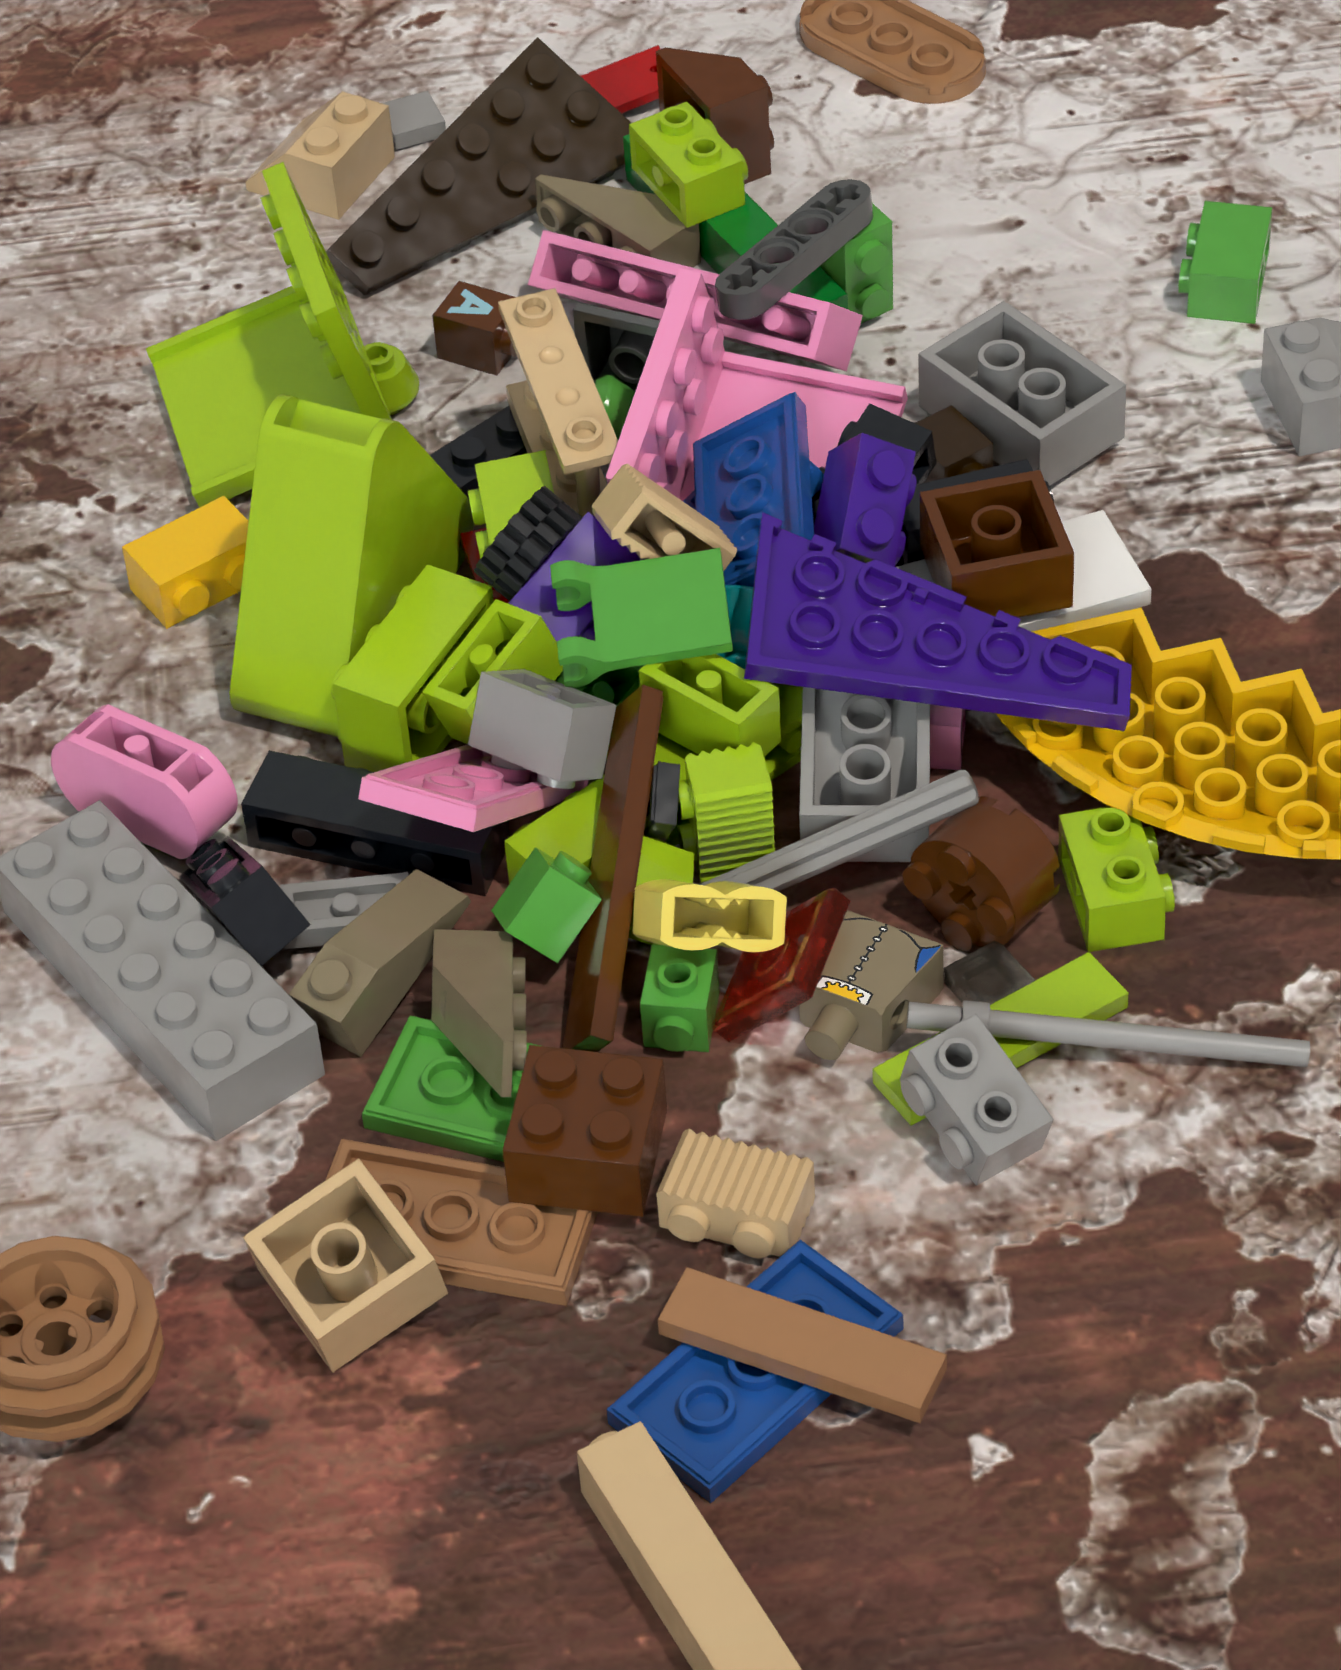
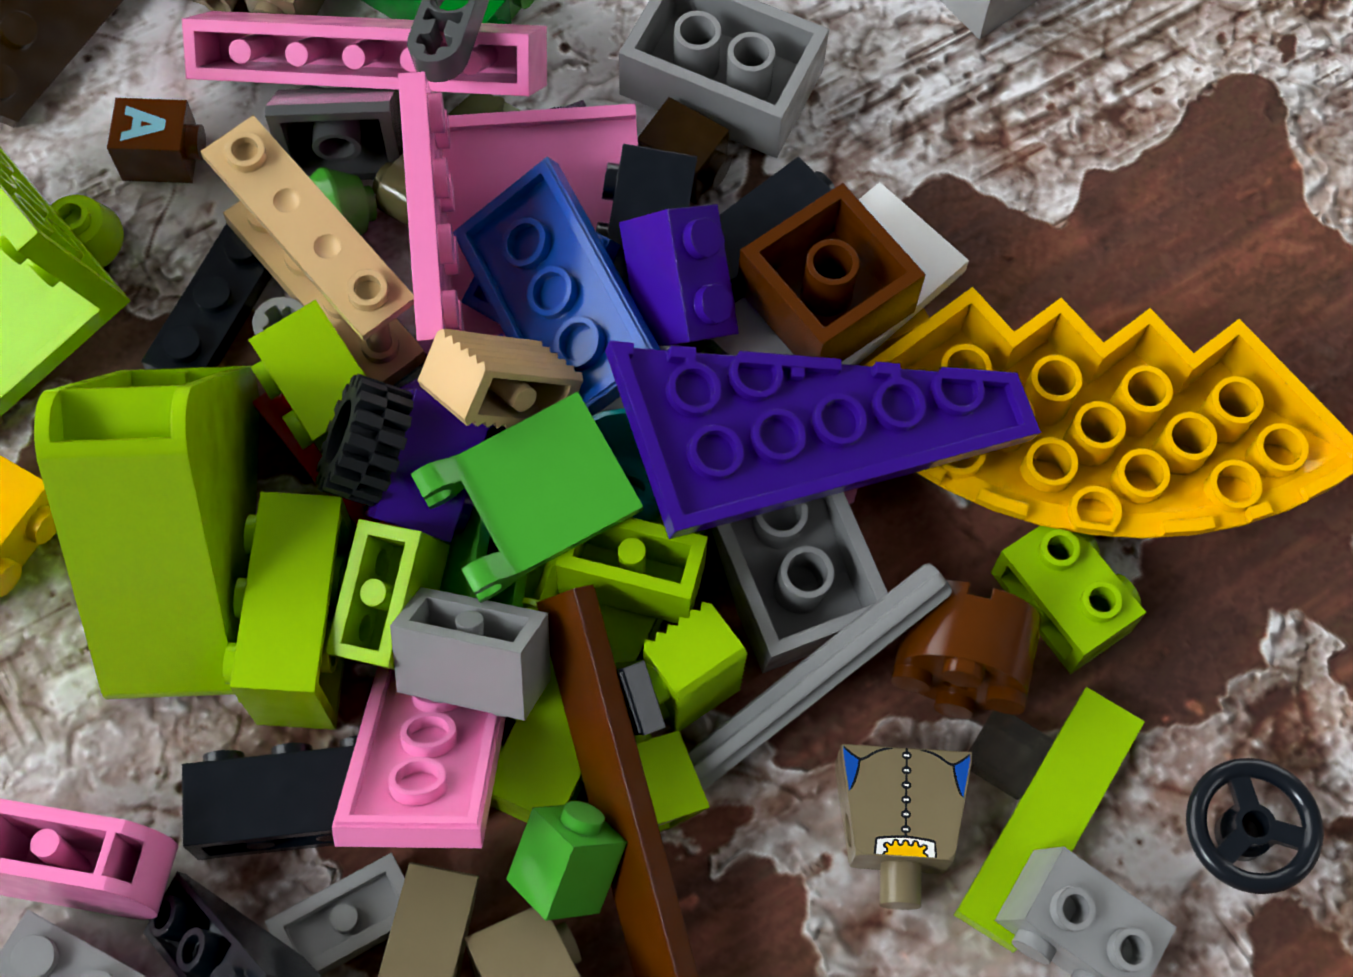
camera: 30 degrees left, 20 degrees up
light yellow brick [632,879,787,952] -> none
bright green brick [640,944,720,1052] -> none
clear red tile [712,887,851,1042] -> none
light grey bar [906,1000,1310,1067] -> none
none -> black piece [1186,758,1324,894]

